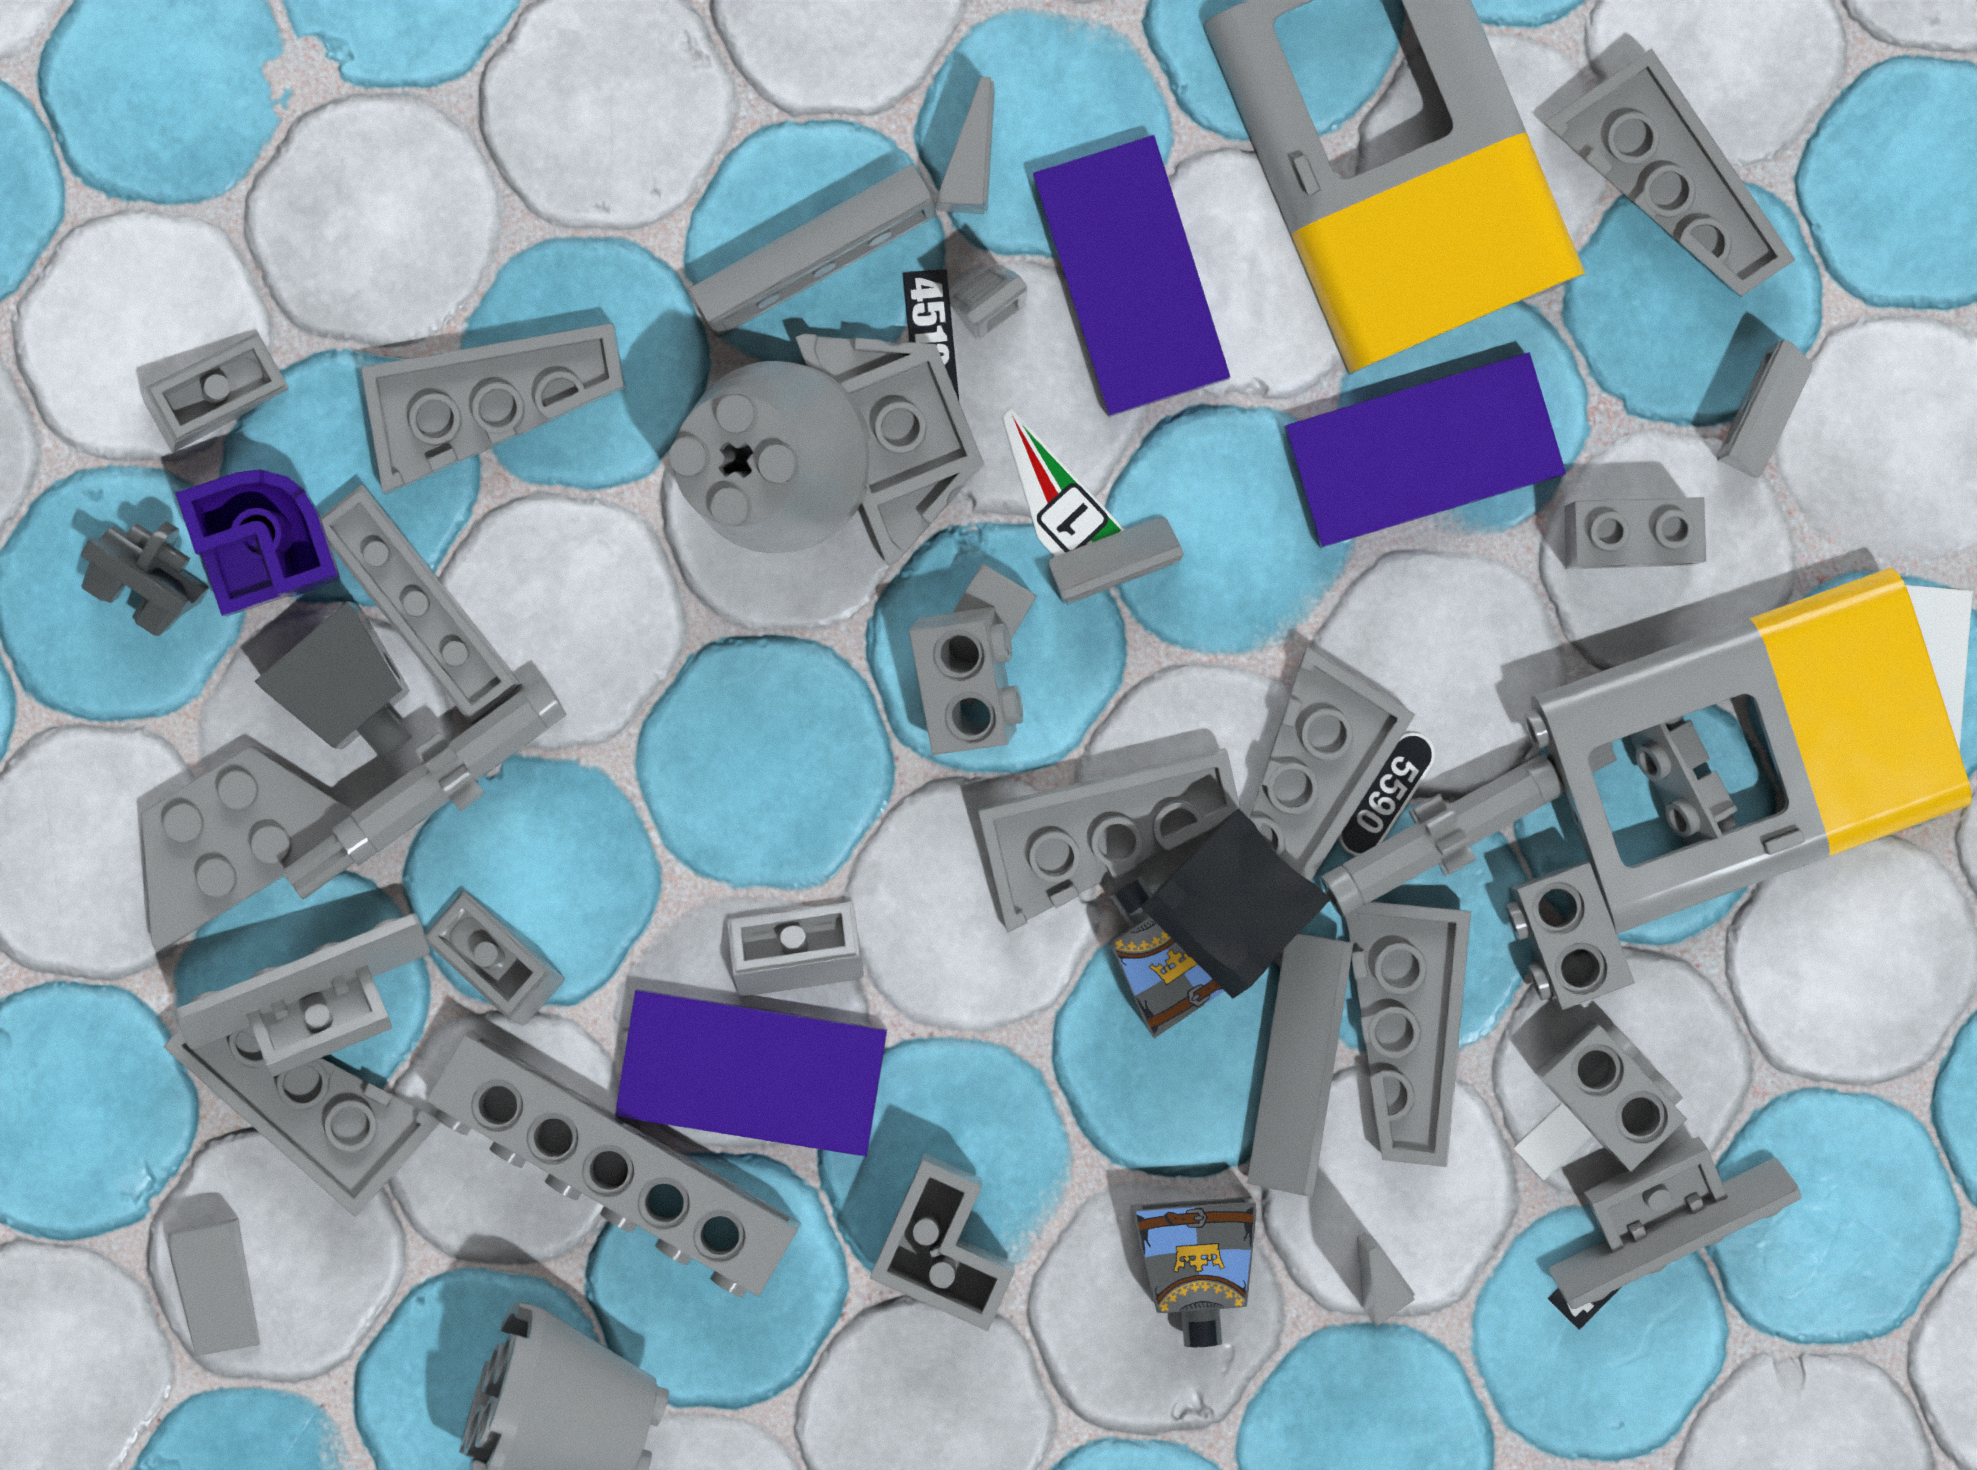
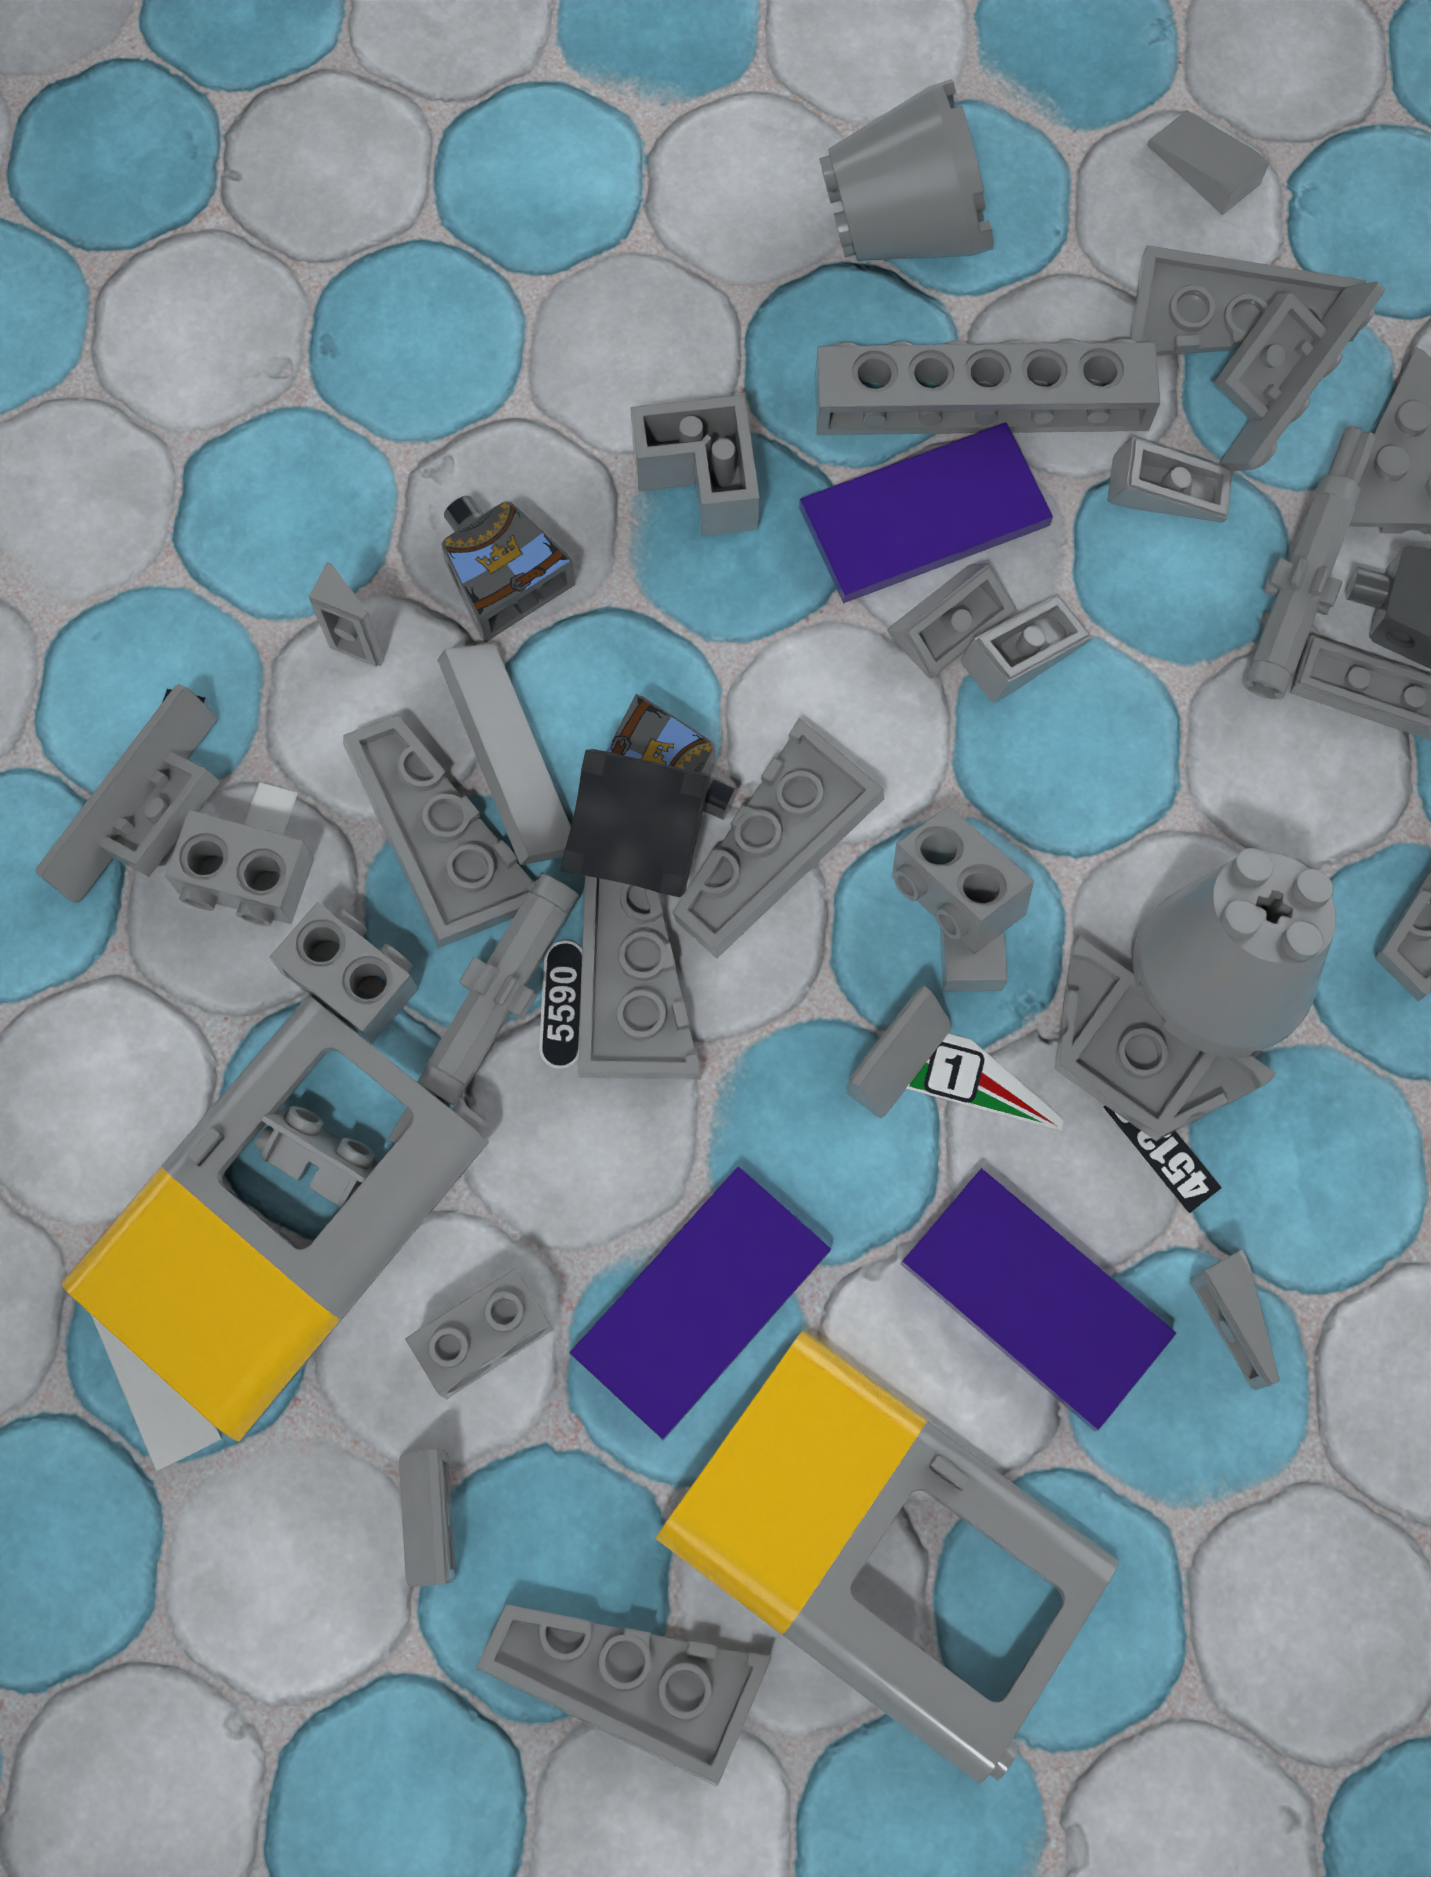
camera: 145 degrees right, 15 degrees down
light grey brick [689,164,937,337] -> none
light grey slope [950,265,1027,339] -> none
none -> light grey slope [961,594,1092,702]

